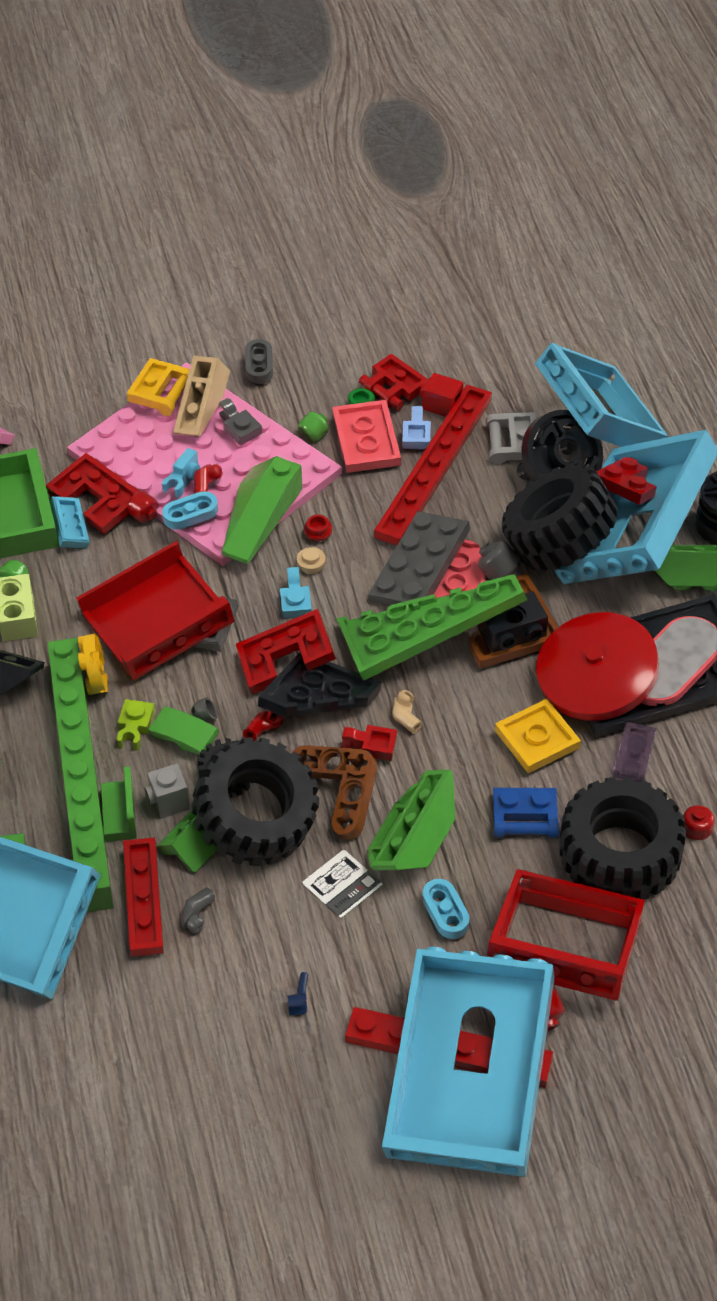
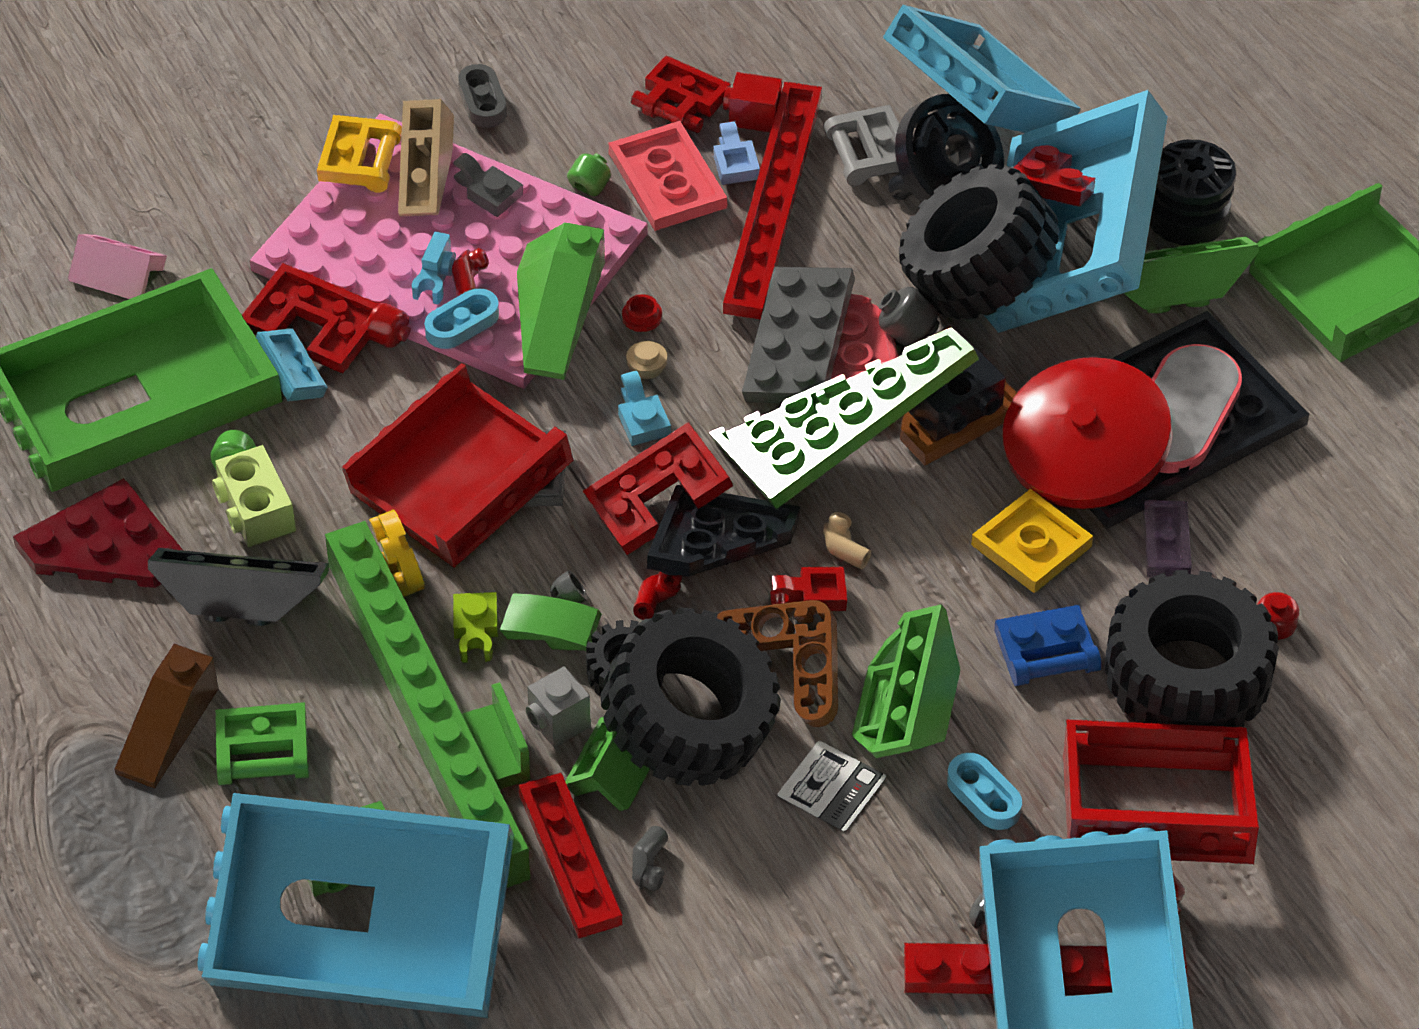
camera: 15 degrees left, 0 degrees up
dark blue hand [287,972,309,1015] -> none
green tile [348,388,375,405] -> none

